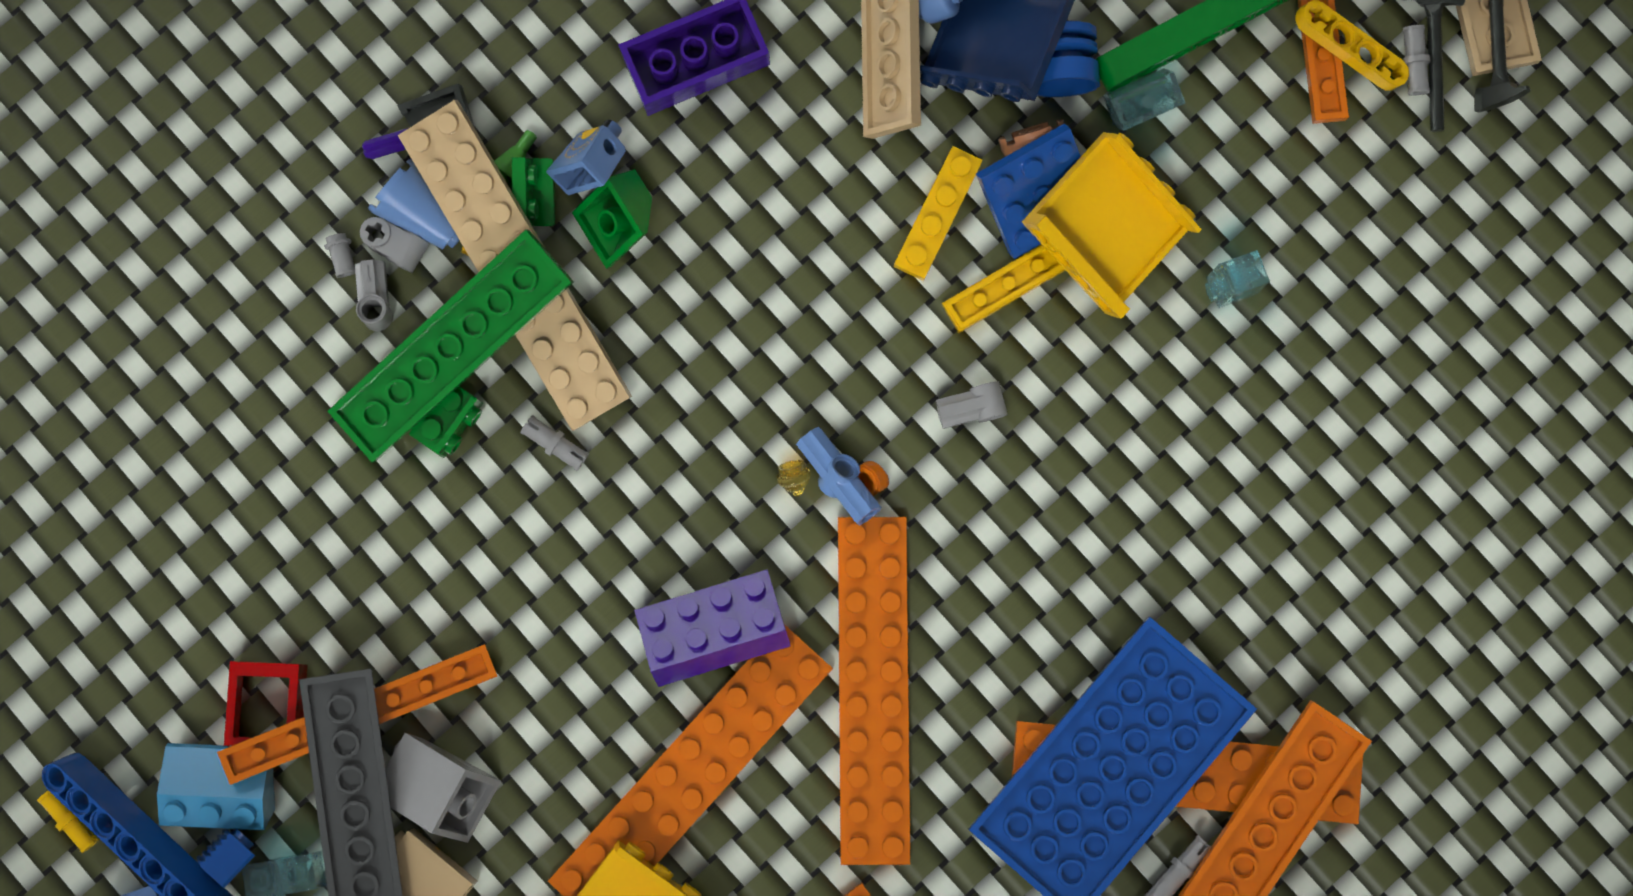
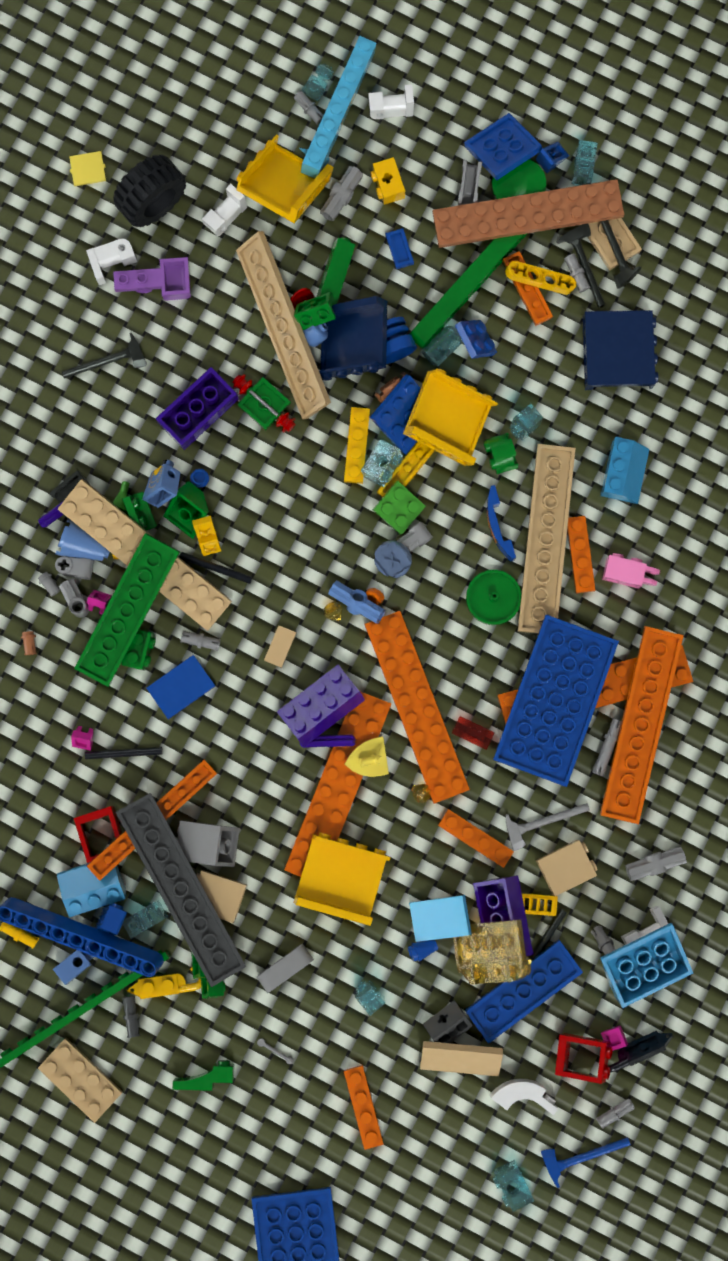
camera: 20 degrees left, 0 degrees up
none -> nougat pin [21,631,37,656]
none -> dark pink tile [71,726,94,751]
none -> black bar [85,747,163,760]
none -> dark pink tile [87,590,112,615]
none -> blue tile [146,655,216,719]
none -> black bar [179,552,253,584]
none -> blue plate [190,469,209,488]
none -> yellow slope [192,516,221,556]
none -> green plate [232,374,296,433]
none -> tan tile [264,625,296,668]
none -> dark purple axle [300,734,356,748]
none -> light yellow shield [344,736,389,777]
none -> clear light blue brick [361,439,403,487]
none -> bright green plate [372,481,426,535]
none -> sand blue tile [374,541,412,578]
none -> clear yellow plate [412,784,432,803]
none -> clear red plate [451,716,495,750]
none -> blue plate [455,320,497,359]
none -> green piece [466,570,522,625]
none -> green cylinder [483,433,518,474]
none -> blue slope [486,485,516,561]
none -> tan plate [517,444,576,634]
none -> orange plate [567,516,596,594]
none -> dark blue panel [582,310,658,390]
none -> dark azure slope [601,437,649,504]
none -> bright pink hinge [602,553,660,589]

